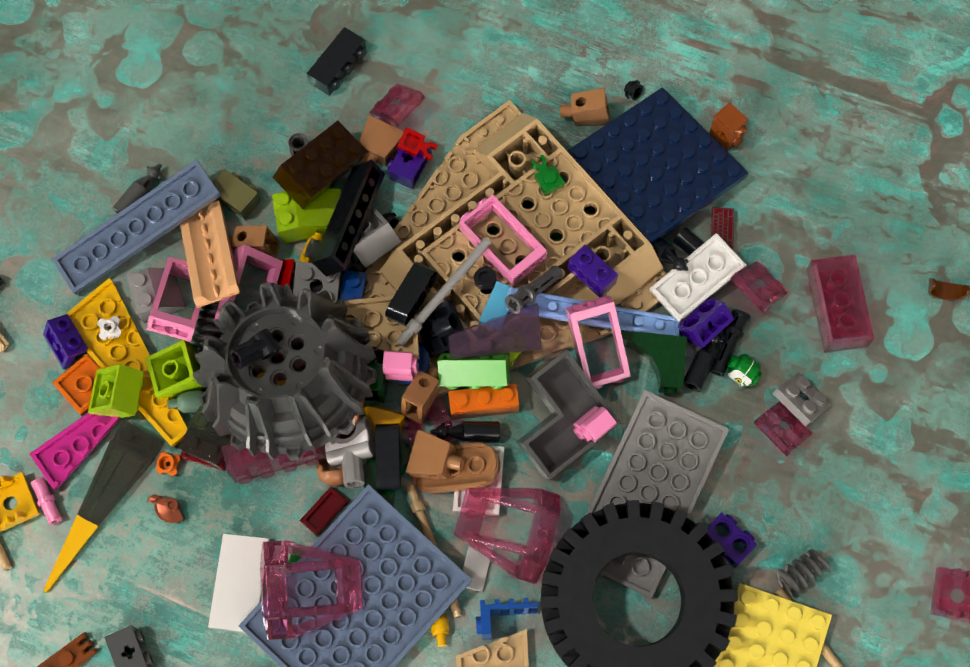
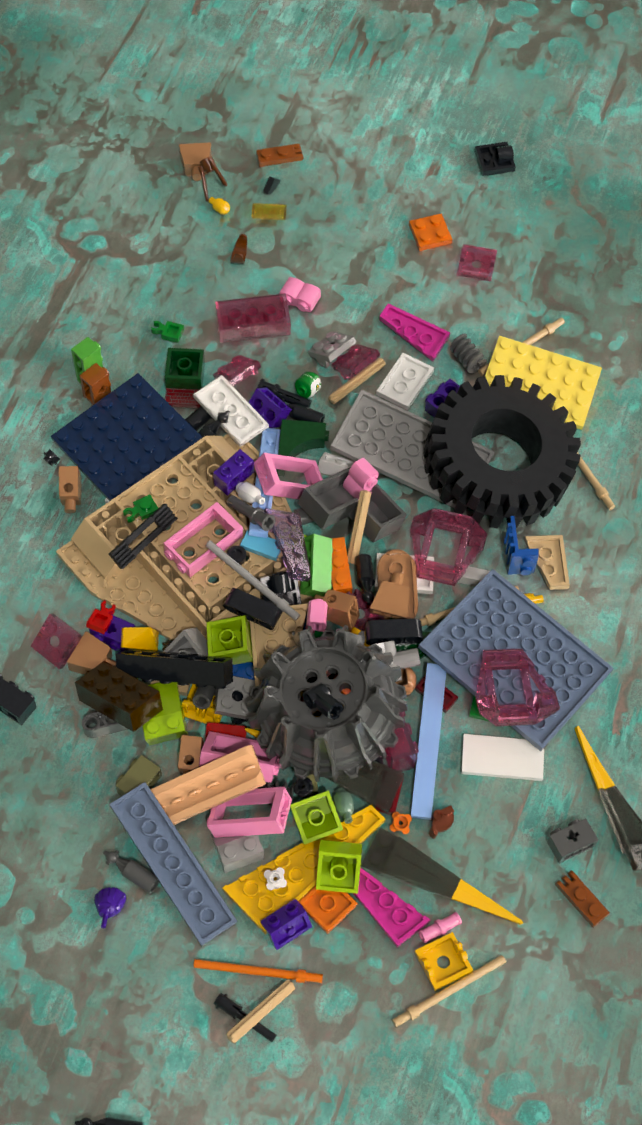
camera: 95 degrees left, 10 degrees down
none -> bright green brick [71,337,103,384]
none -> dark purple piece [94,887,126,928]
none -> black container [109,504,178,569]
none -> yellow slope [121,627,159,651]
none -> green plate [151,321,184,343]
none -> dark green brick [164,348,205,390]
none -> orange bar [194,959,323,983]
none -> lime slope [206,615,253,665]
none -> white plant [236,482,265,505]
none -> bright pink brick [279,277,321,312]
none -> white slope [318,452,356,476]
none -> tan axle [328,358,386,404]
none -> tan axle [347,490,371,564]
none -> white plate [376,353,434,410]
none -> dark pink wing [379,303,450,361]
none -> light blue tile [411,663,446,820]

